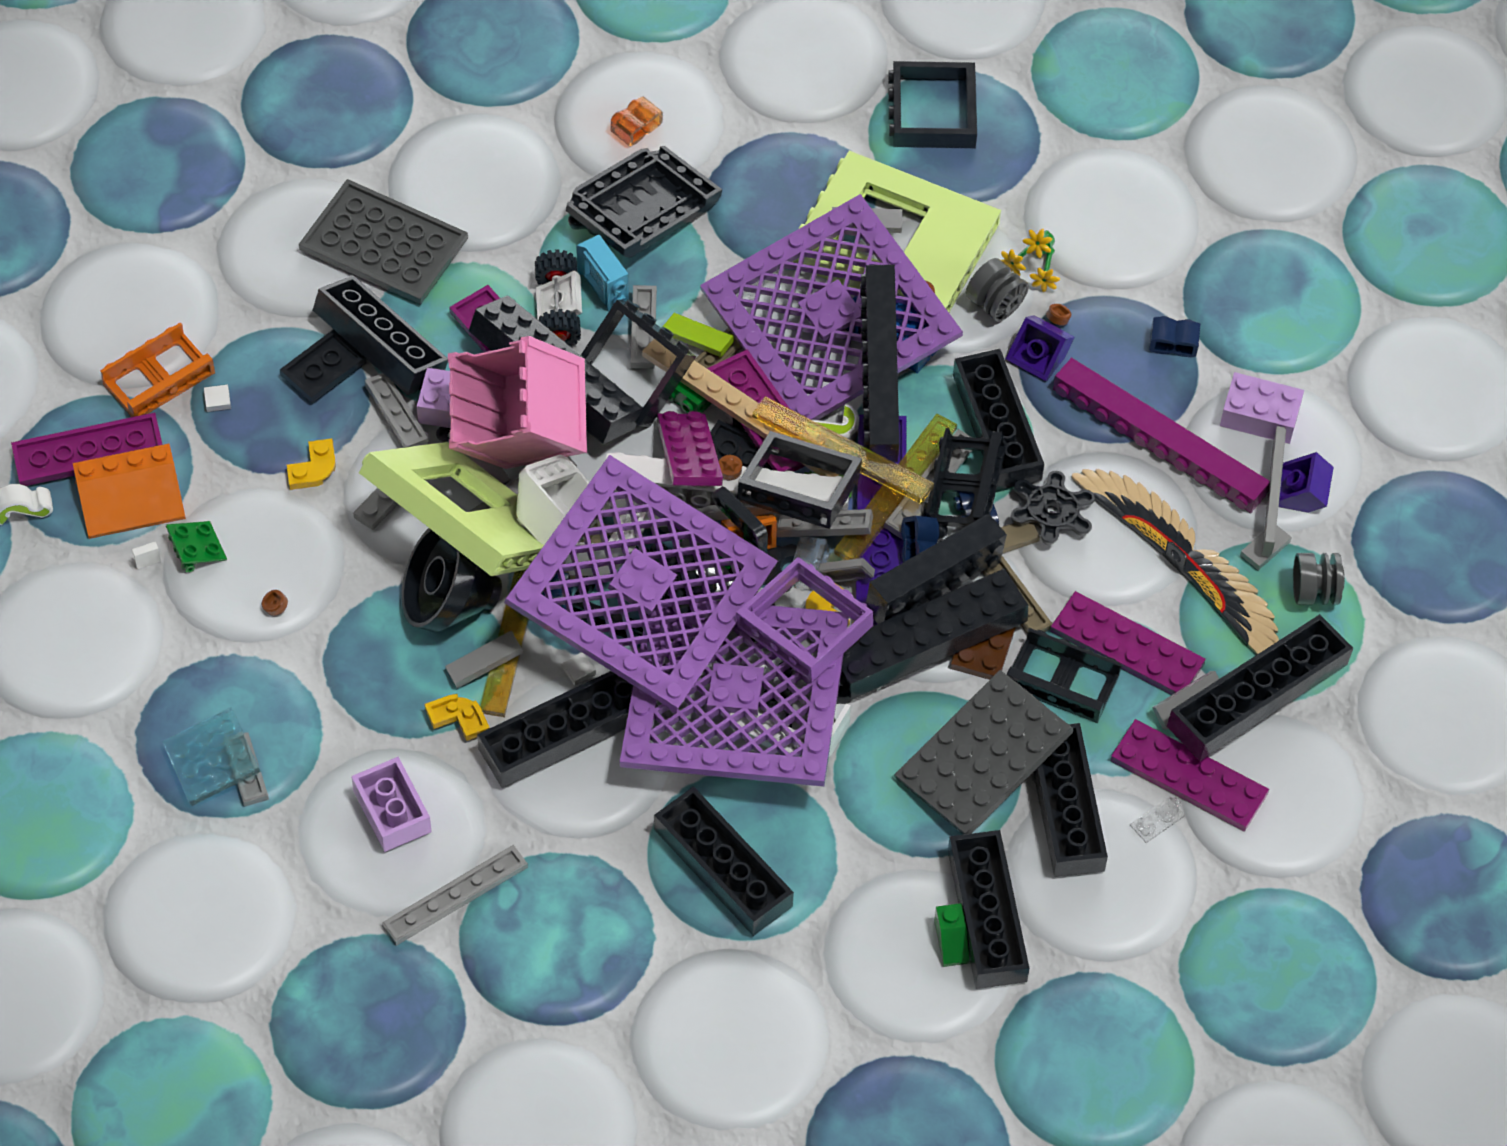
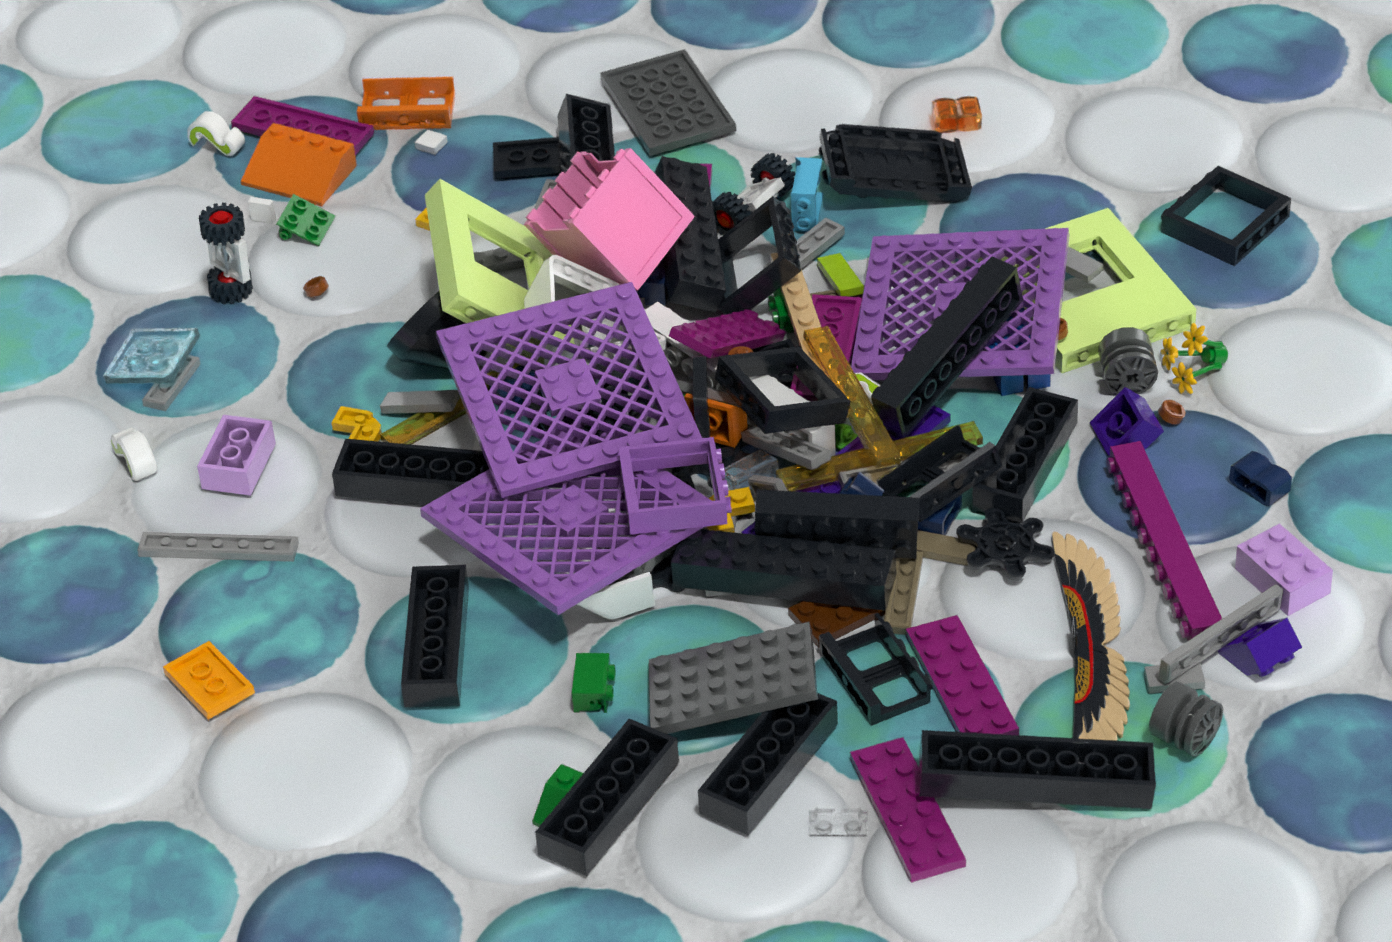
camera: 45 degrees right, 15 degrees down
none -> white animal [110,427,157,481]
none -> light orange plate [163,641,255,720]
none -> plate [199,203,253,304]
none -> green hinge [572,653,616,713]

